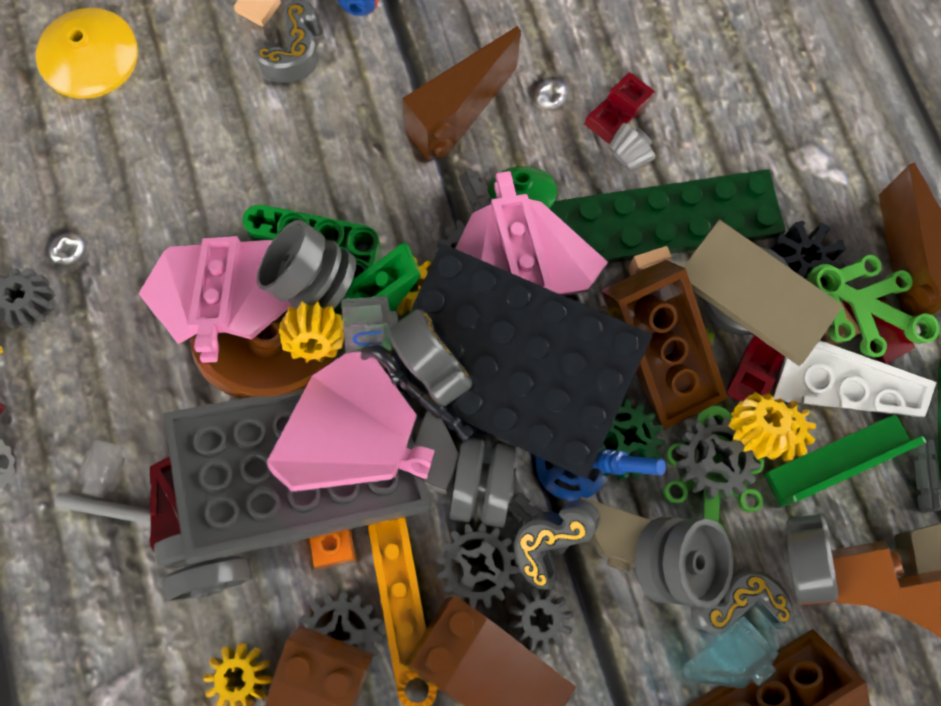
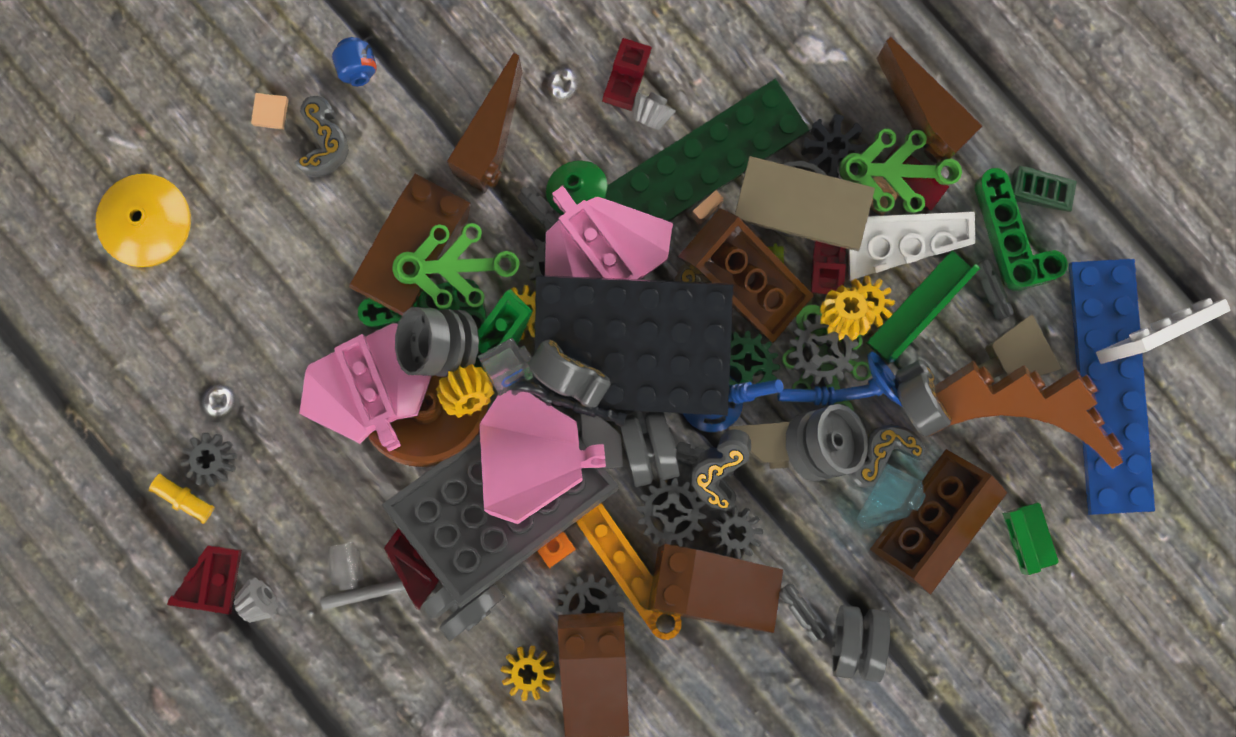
camera: 20 degrees left, 10 degrees up
none -> reddish brown slope [349,173,471,315]
none -> bright green plant [392,223,519,309]
none -> blue dish [777,352,903,407]

